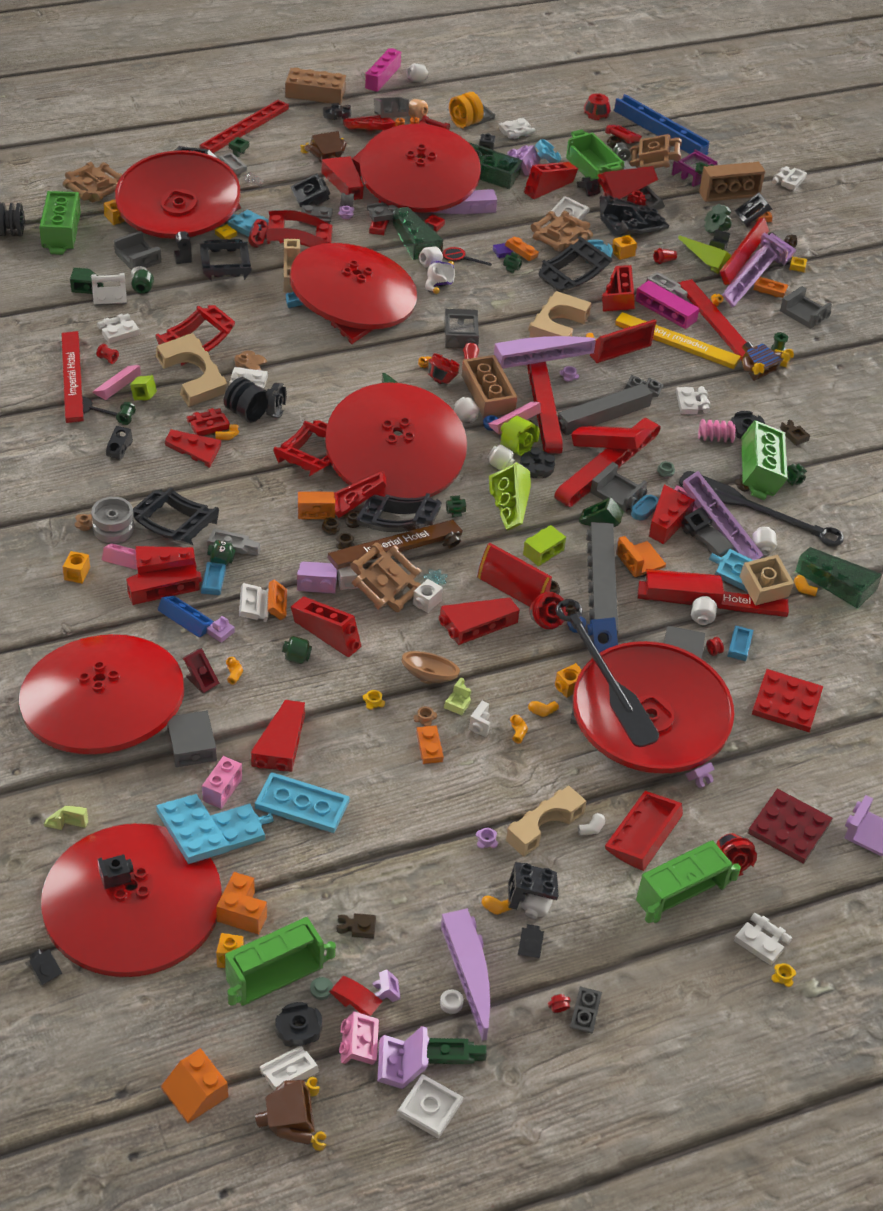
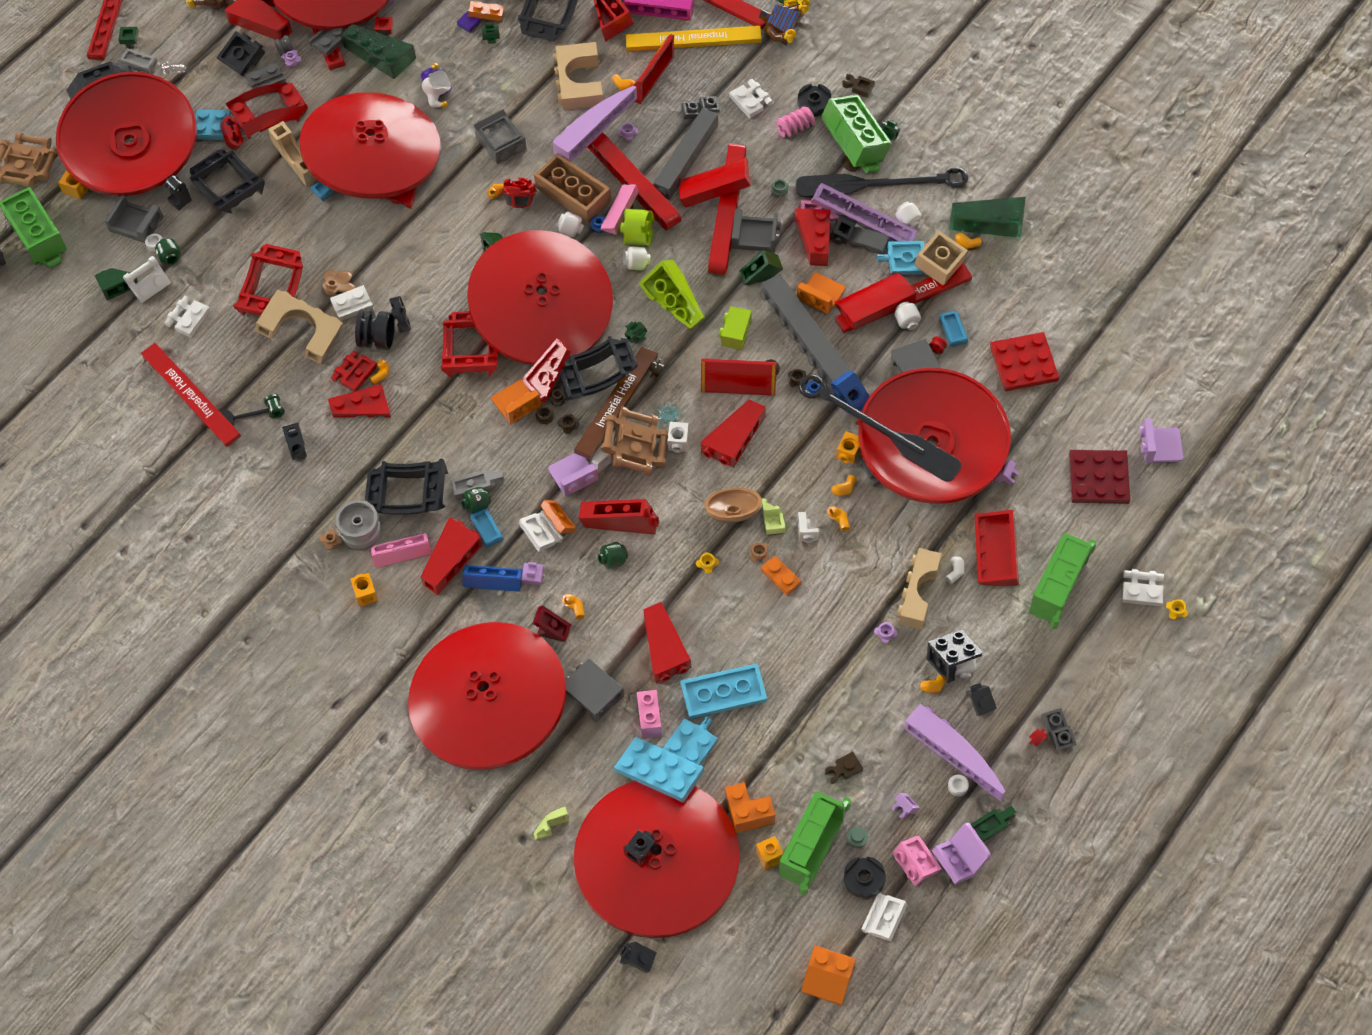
camera: 25 degrees left, 15 degrees up
bright pink slope [93,365,141,400] -> none
red bush [96,343,119,364] -> none
lime brick [130,375,157,401] -> none
red wing [135,546,196,573] -> none
yellow tile [215,224,237,239] -> none
reddish brown torso [255,1077,327,1151] -> none
red slope [329,975,383,1016] -> none
white plate [397,1074,463,1139] -> none
white head [419,247,443,268] -> none
black piece [442,247,492,266] -> none
red cone [463,343,479,359] -> none
black plate [520,447,555,478] -> none
red cone [529,592,568,629] -> none
dark azure tile [631,495,659,521] -> none
red cone [716,833,757,876] -> none

